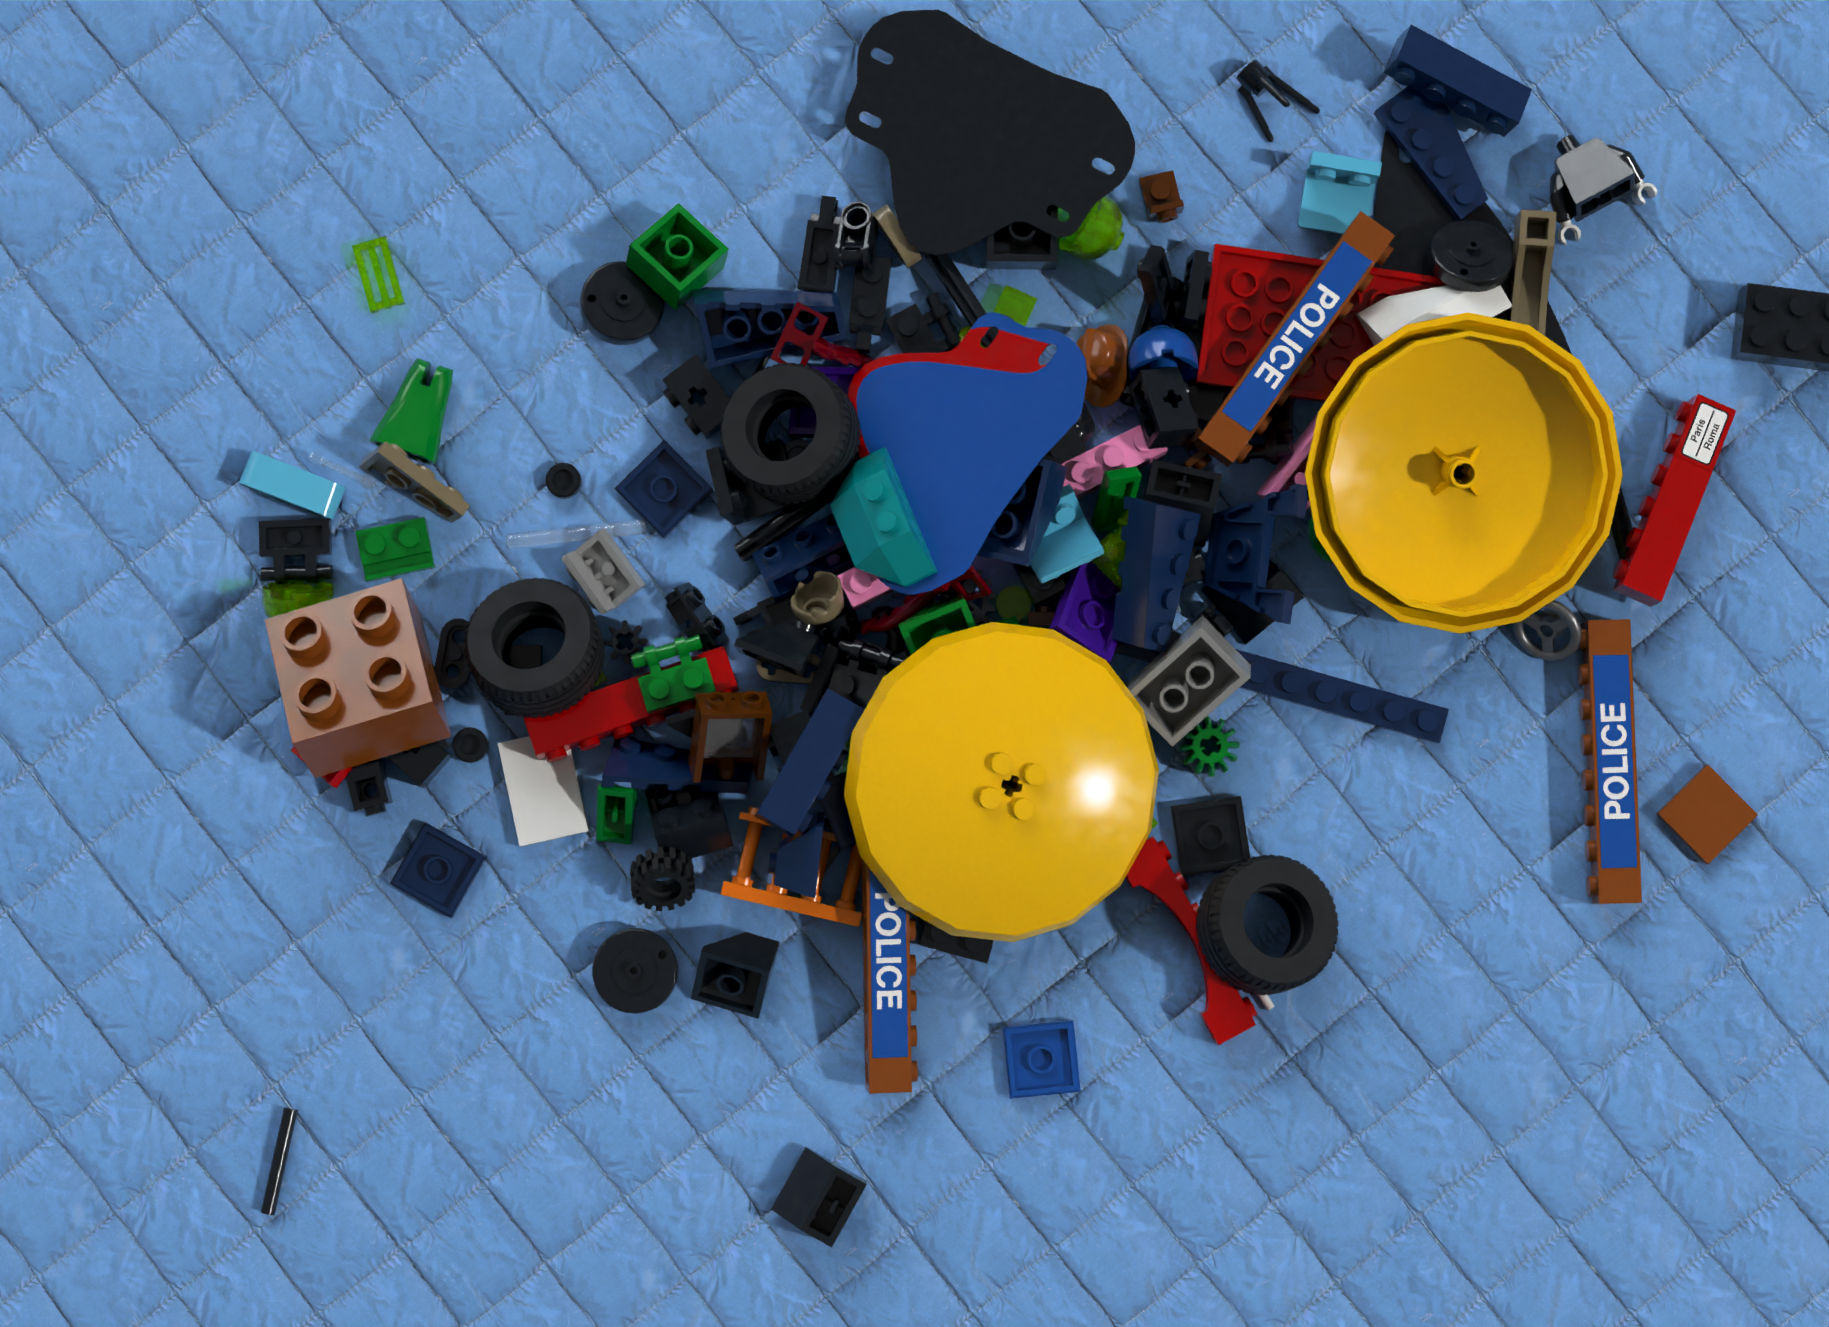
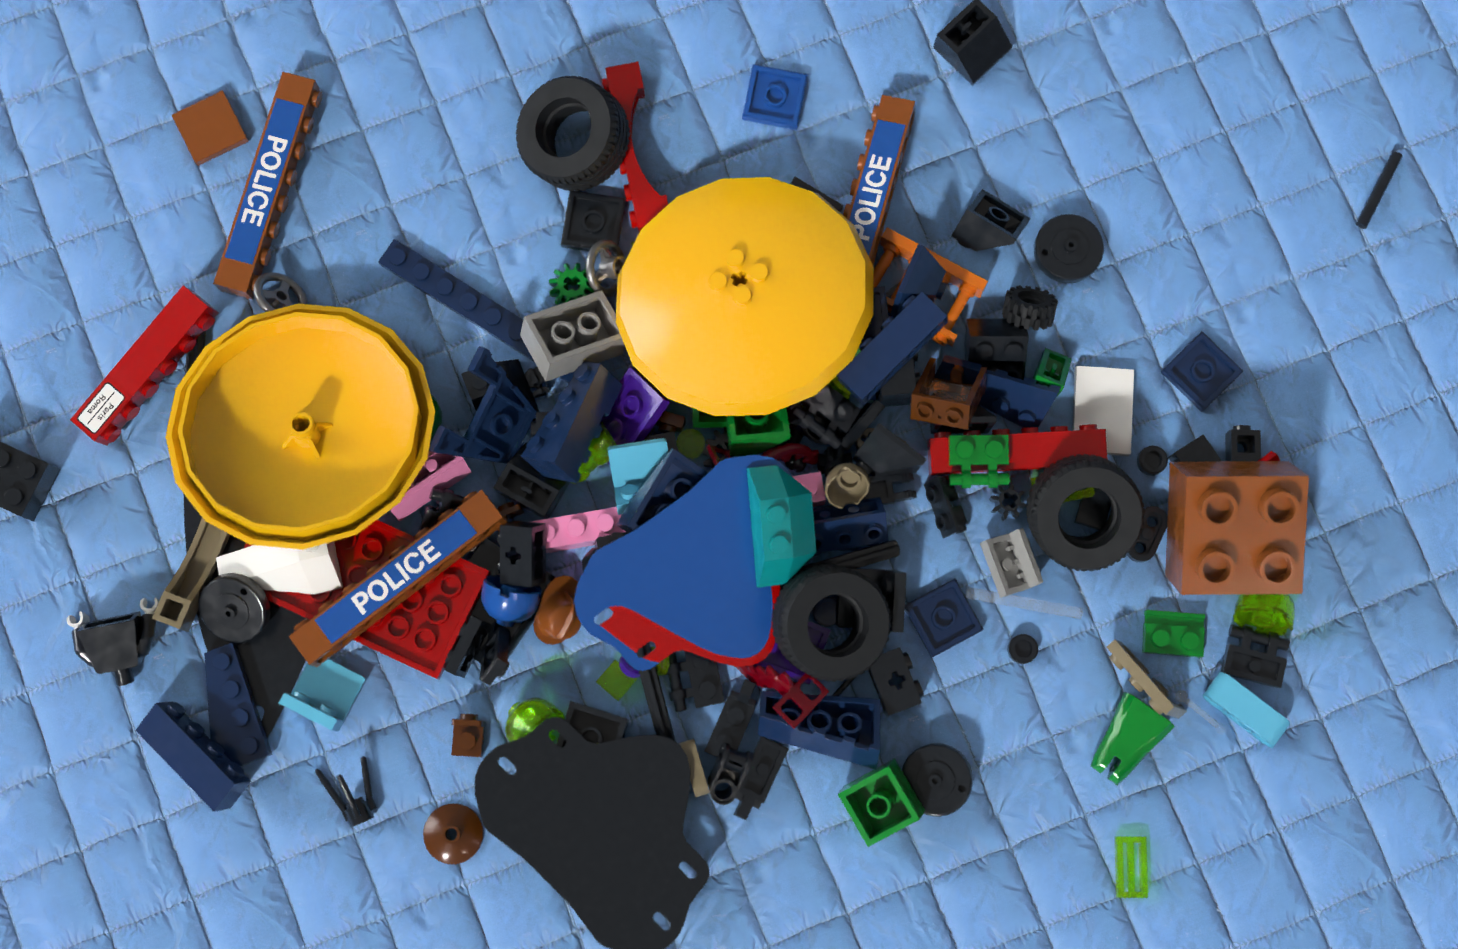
camera: 170 degrees left, 5 degrees down
green plate [1091,466,1142,532] -> none
none -> reddish brown dish [423,804,483,864]
none -> flat silver piece [586,239,626,297]

